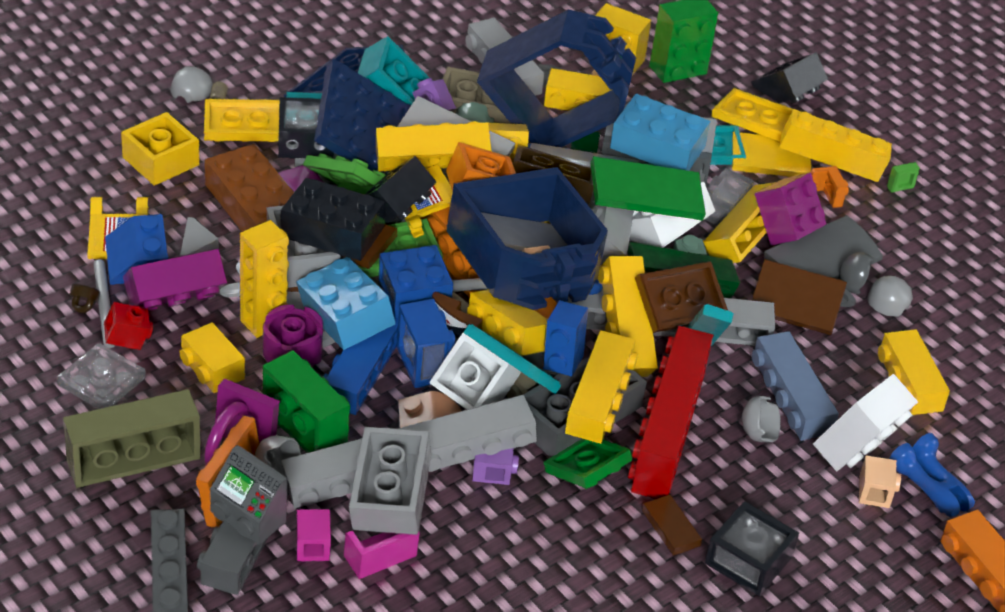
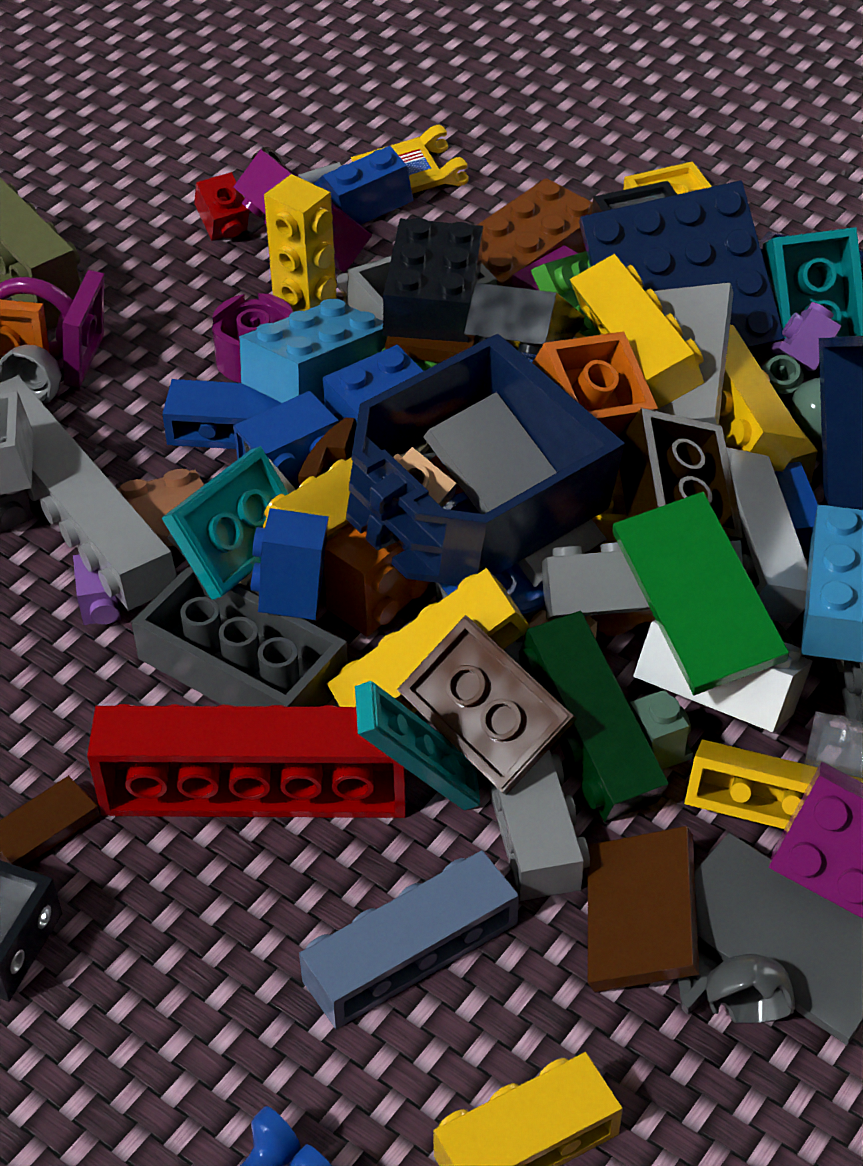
camera: 80 degrees right, 5 degrees up
clear plate [57,343,146,409] -> none
yellow brick [121,112,199,186] -> none
light grey hair [170,66,213,103] -> none
yellow brick [179,322,245,393] -> none
light grey slope [180,217,219,257] -> none
dark tan piece [209,81,228,99] -> none
green brick [262,350,350,453] -> none
green plate [544,439,632,489] -> none
yellow brick [565,330,638,444] -> none
light grey hair [741,396,781,442] -> none
white brick [813,374,918,472] -> none
light nougat brick [859,455,901,508] -> none
light grey hair [867,275,913,317] -> none

